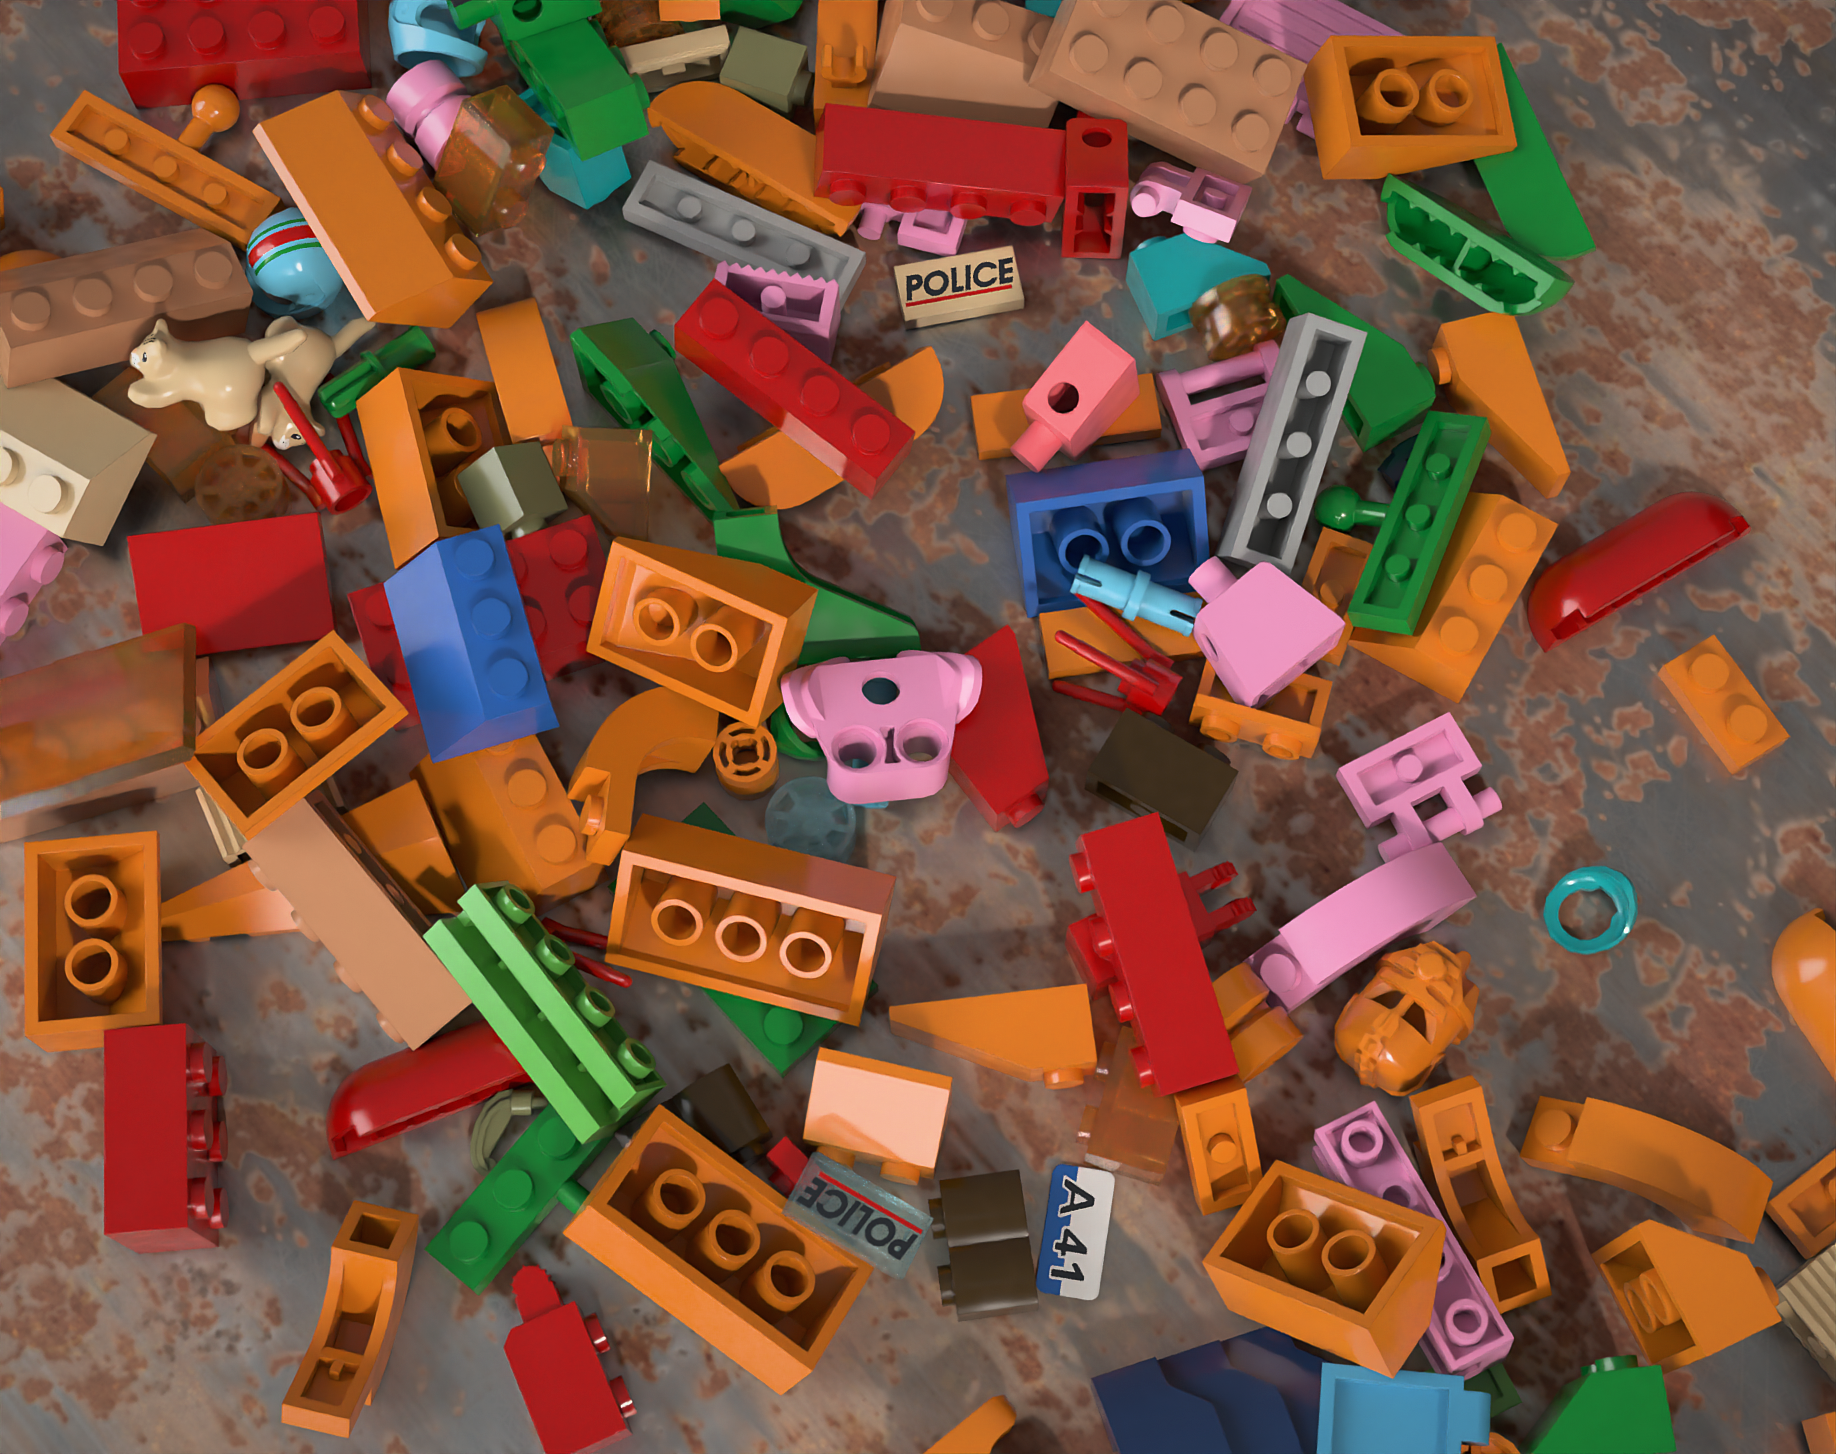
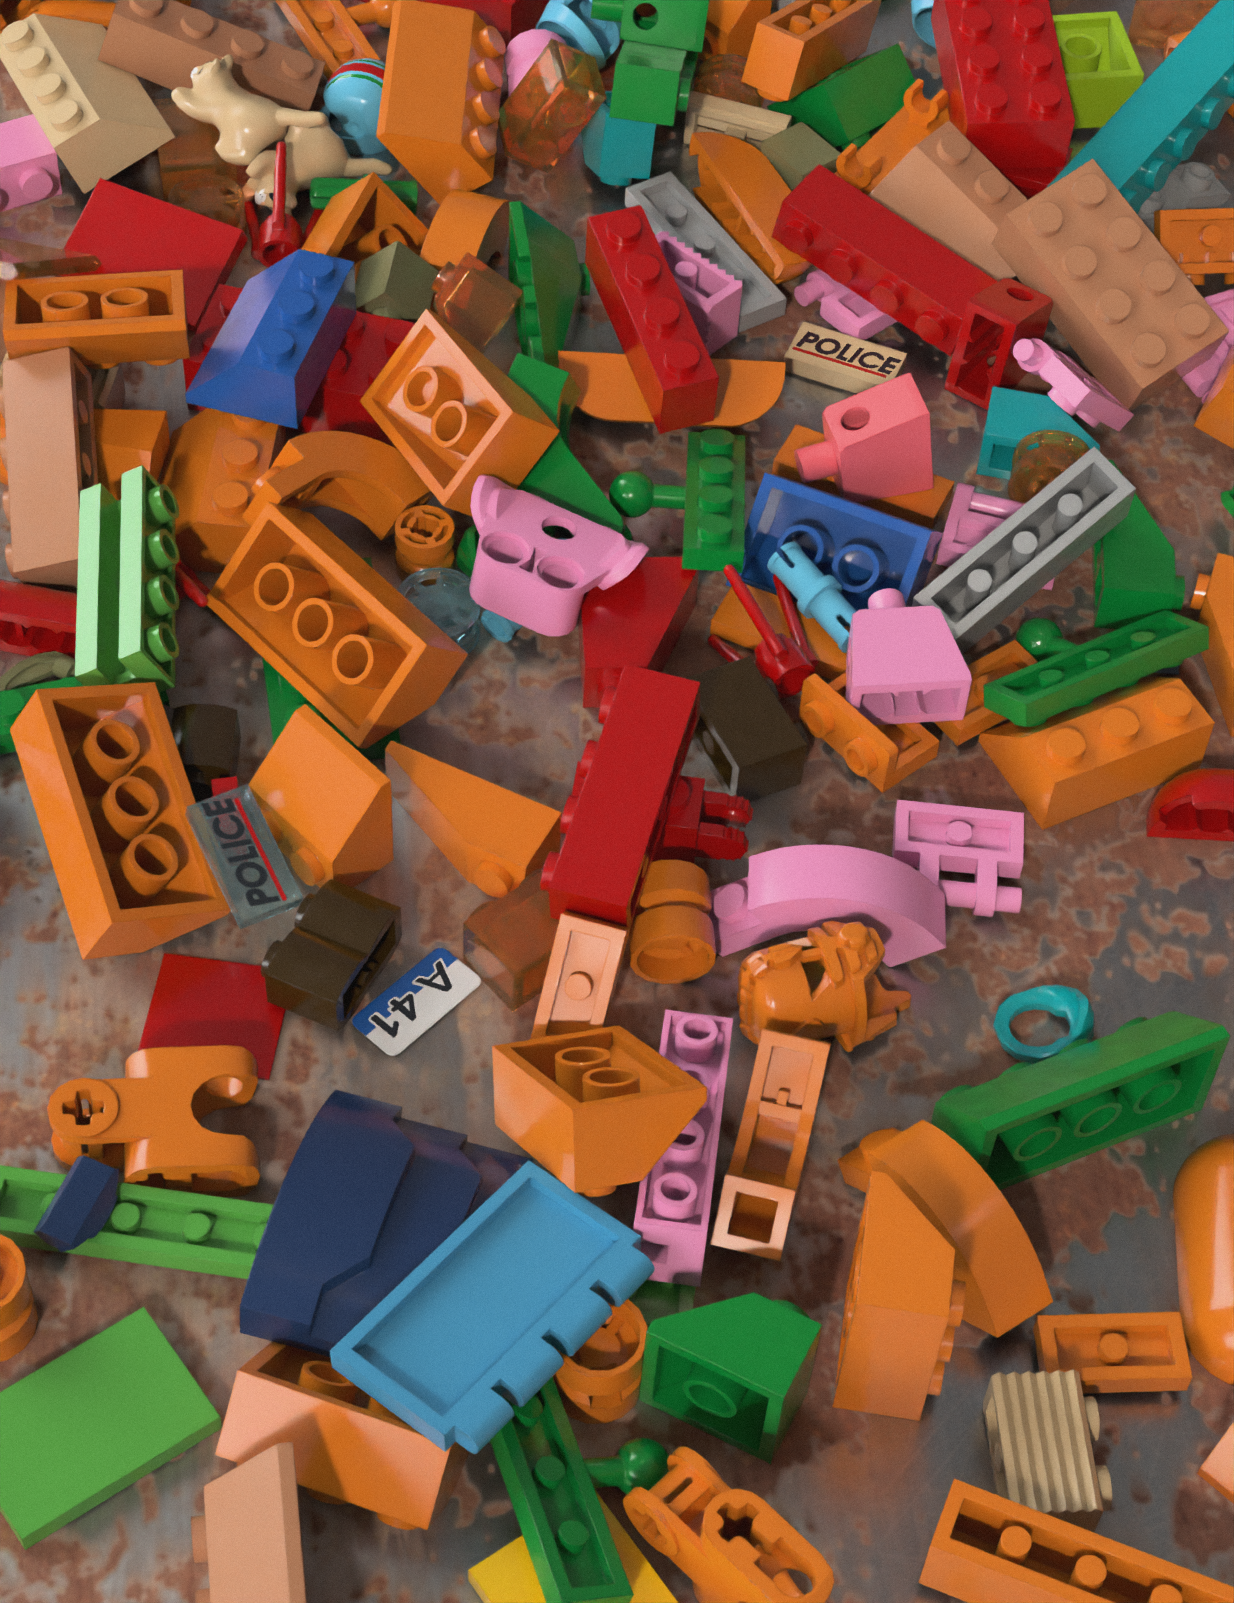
camera: 30 degrees right, 20 degrees down
none -> red piece [137,953,286,1080]
none -> green plate [609,429,745,573]
none -> green slope [930,1010,1230,1190]

